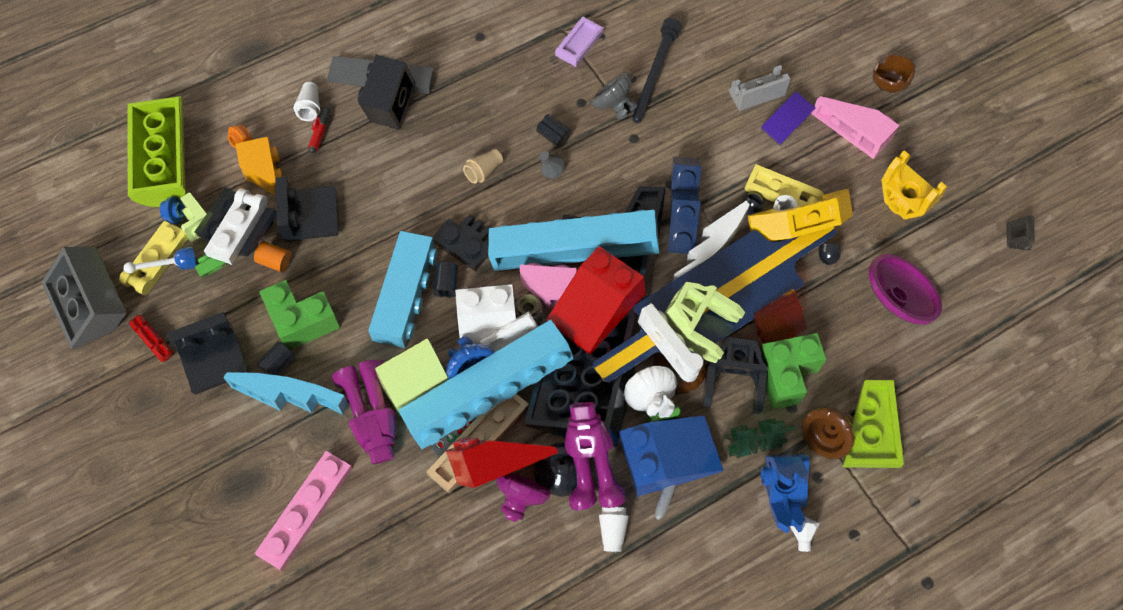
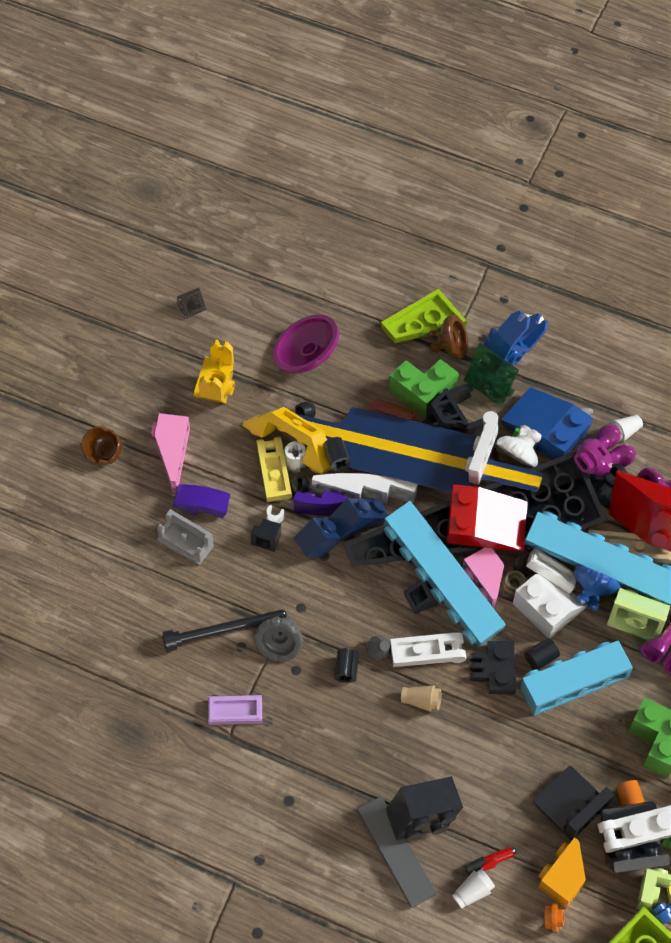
camera: 125 degrees left, 5 degrees down
yellowish green piece [664,282,745,363] -> none
none -> black piece [251,505,284,552]
none -> dark purple slope [294,490,348,516]
none -> black piece [322,437,351,471]
none -> white plate [390,632,467,667]

